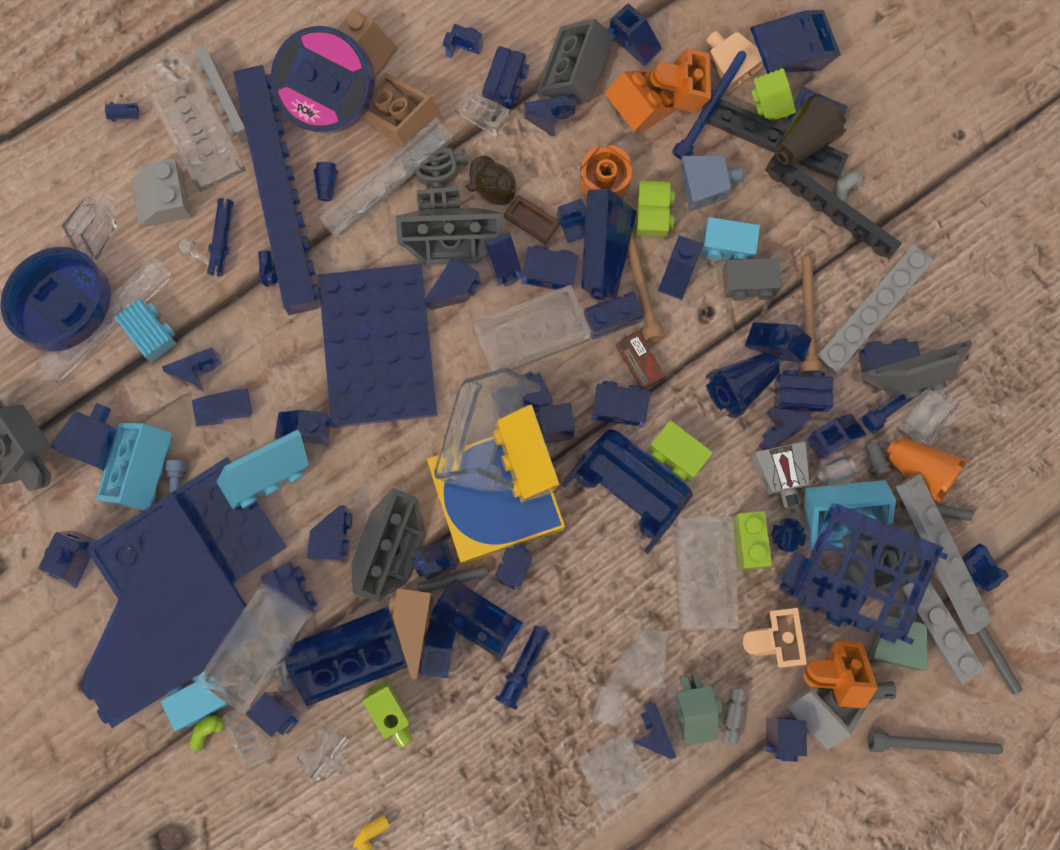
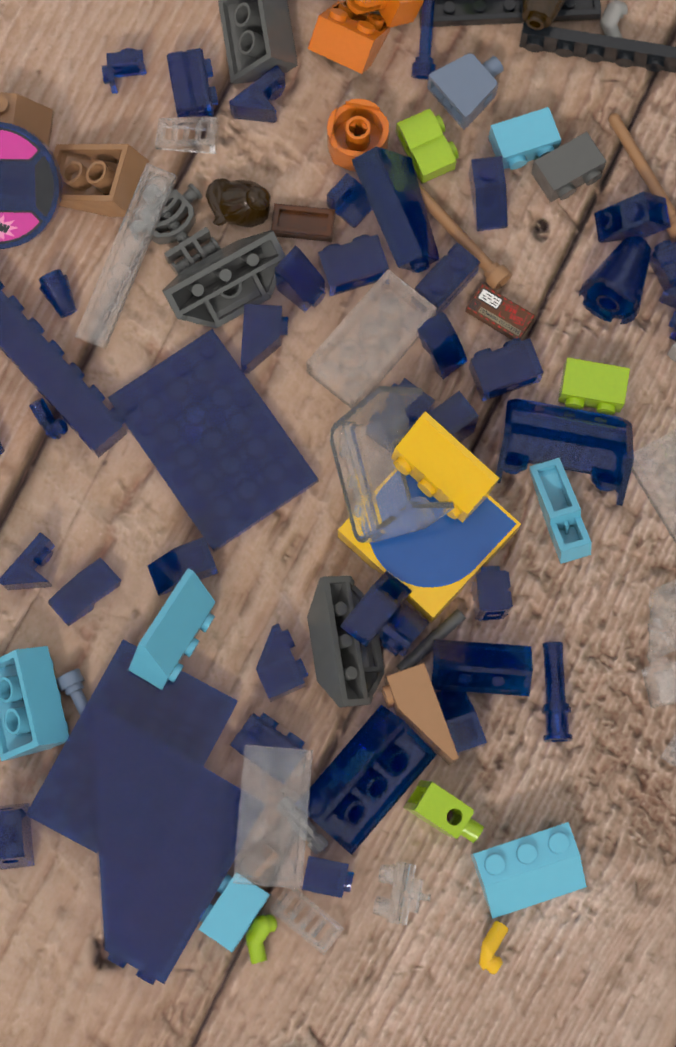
camera: 25 degrees left, 0 degrees up
none -> clear blue slope [340,571,412,647]
none -> clear blue slope [417,311,468,379]
none -> medium azure slope [471,822,587,919]
none -> medium azure slope [529,457,592,564]

